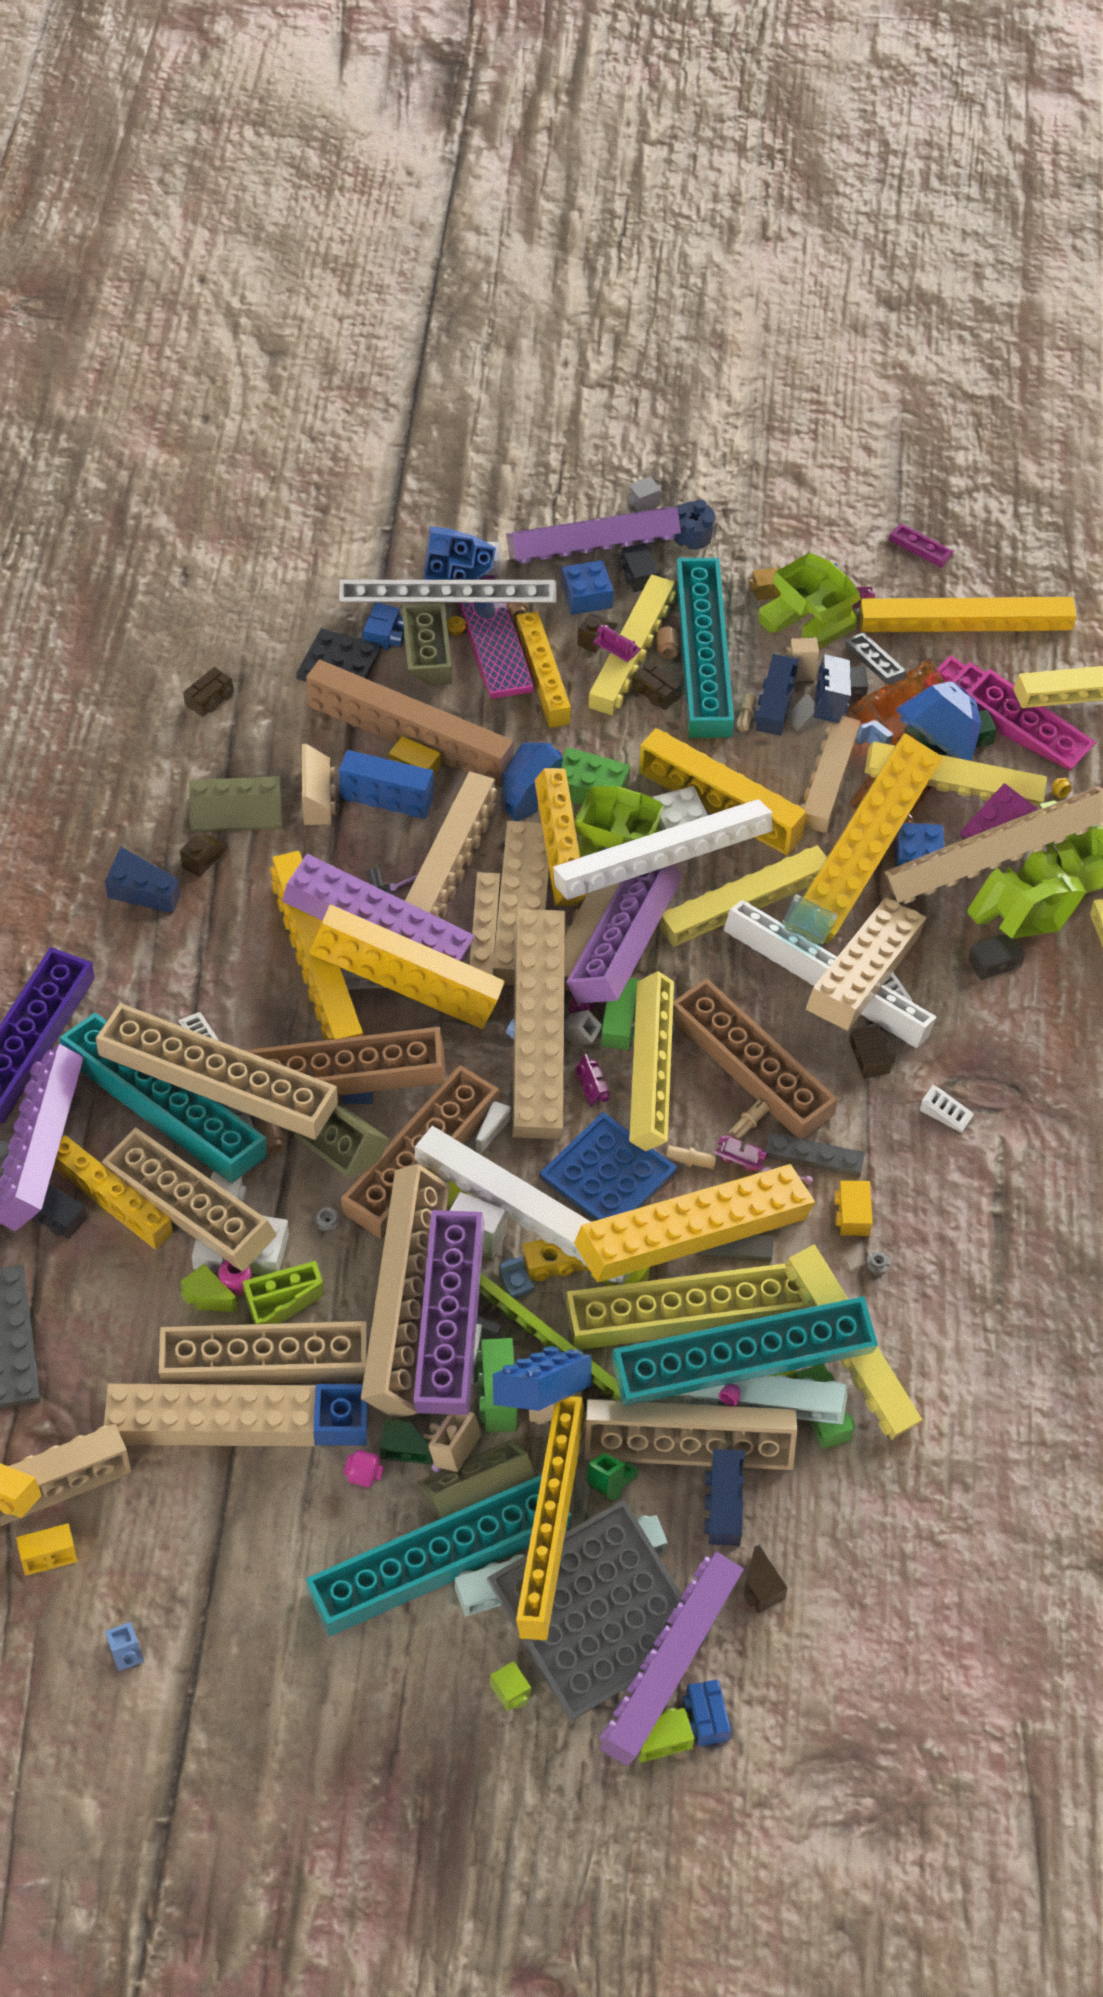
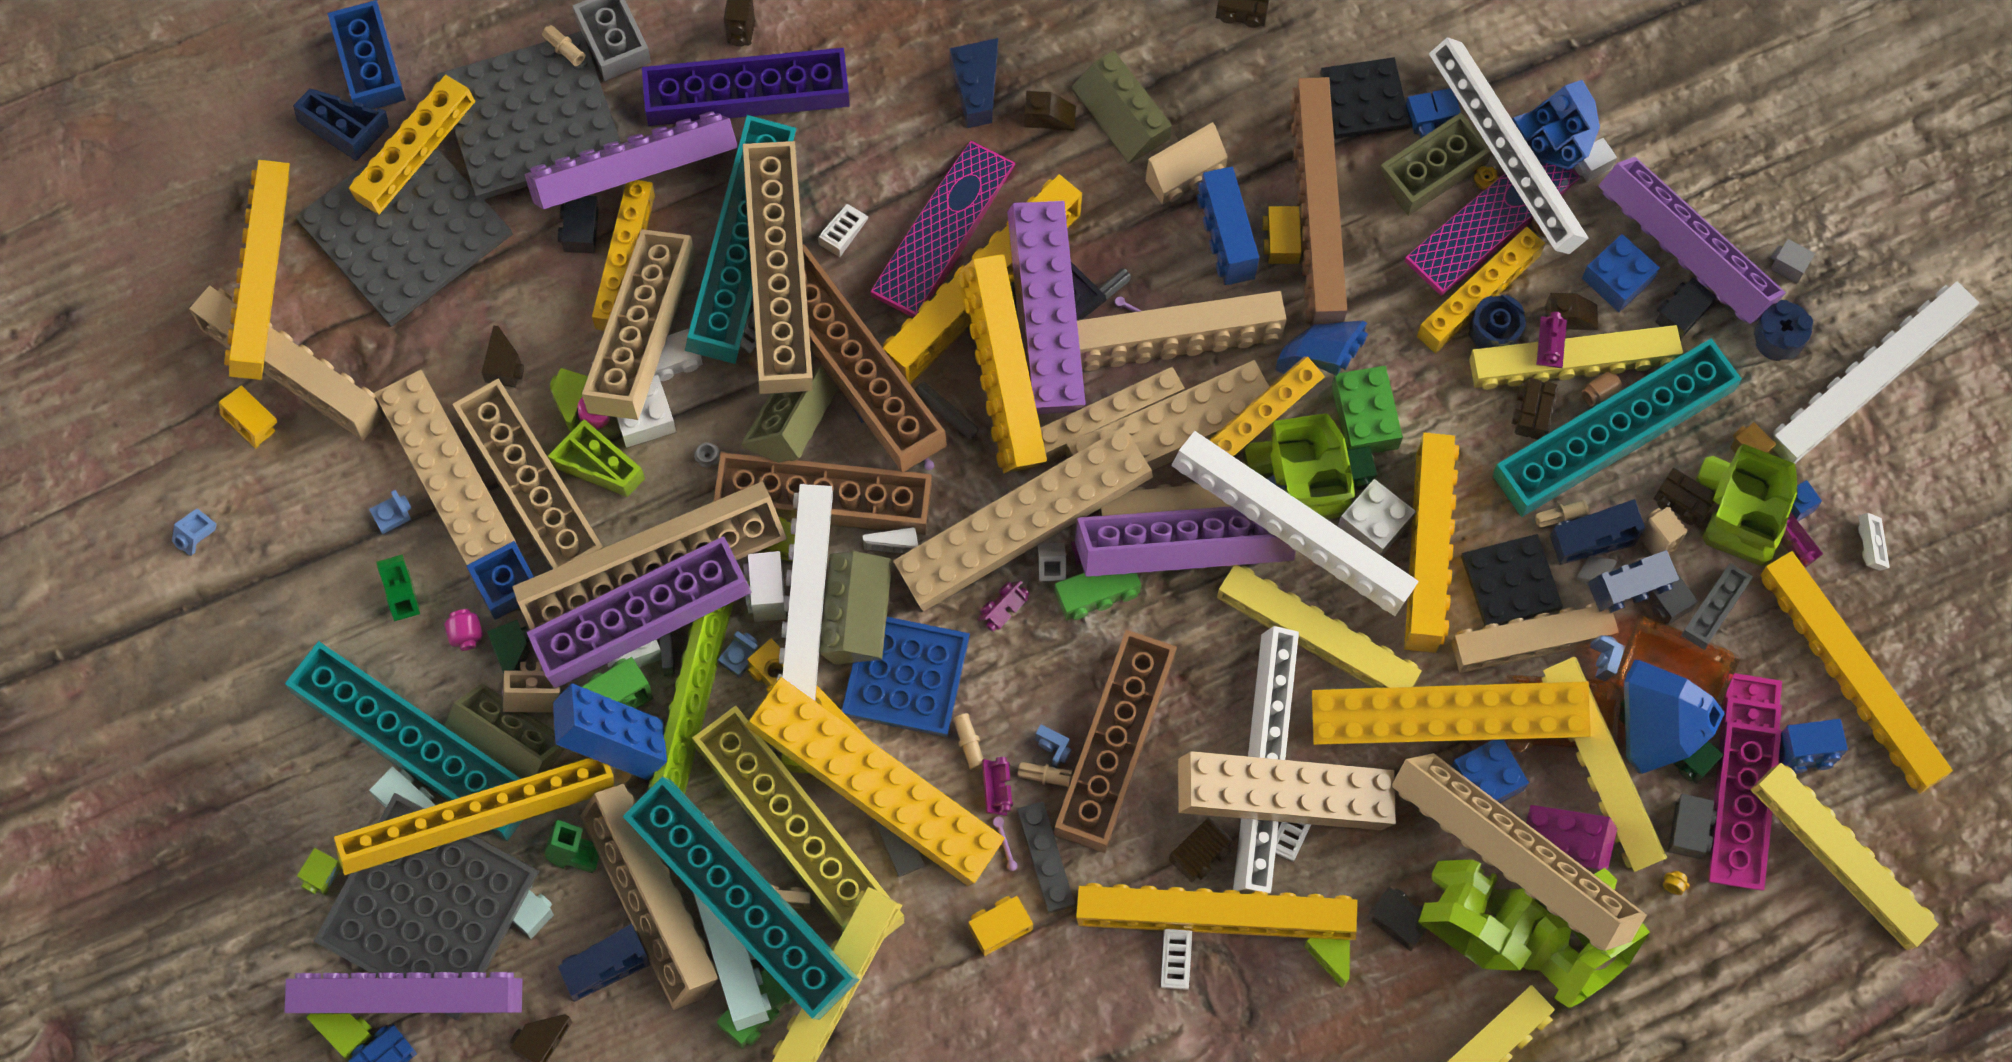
camera: 60 degrees right, 15 degrees up
light yellow brick [629,971,674,1151] -> none
dark pink hinge [718,1383,741,1406] -> none
clear light blue brick [781,894,838,945] -> none
light grey plate [866,1252,891,1276] -> none
magenta tile [889,523,954,568] -> none
none -> medium blue bracket [369,490,412,534]
none -> green brick [376,554,420,622]
none -> dark brown slope [481,325,524,388]
none -> olive slope [819,551,892,665]
none -> dark blue slope [871,141,1015,318]
none -> medium blue bracket [1035,724,1072,768]
none -> yellow brick [1076,883,1358,940]
none -> lime slope [1304,938,1350,988]
none -> black plate [1461,534,1563,626]
none -> dark blue brick [1469,295,1526,349]
none -> dark brown brick [1653,467,1715,527]
none -> dark grey brick [1668,794,1717,859]
none -> white brick [1772,281,1979,463]
none -> blue brick [1778,719,1848,774]
none -> white plate [1858,513,1889,571]

